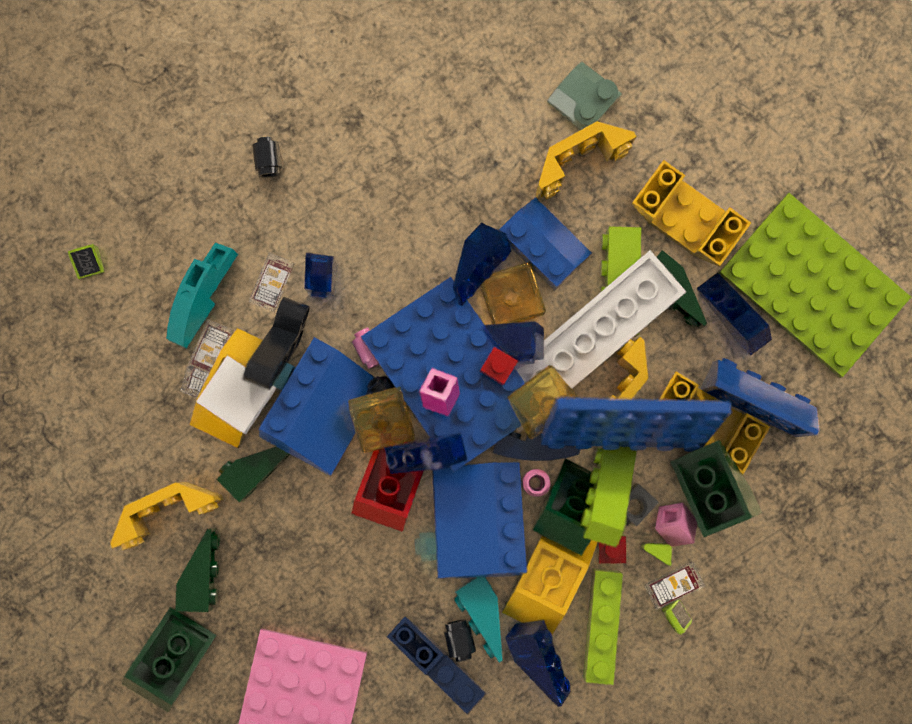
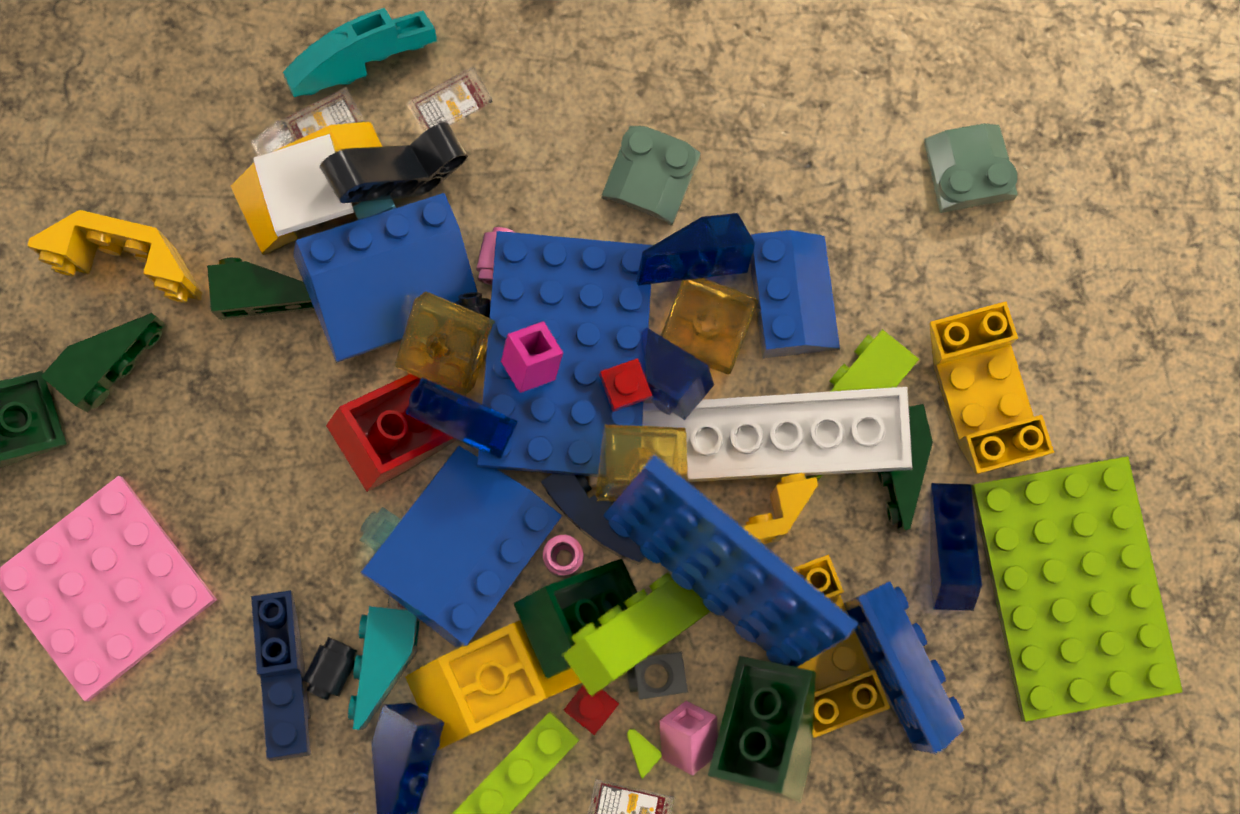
camera: 40 degrees right, 5 degrees down
clear blue slope [304,253,338,299] -> none
yellow slope [535,121,637,199] -> none
none -> sand green slope [601,125,701,226]

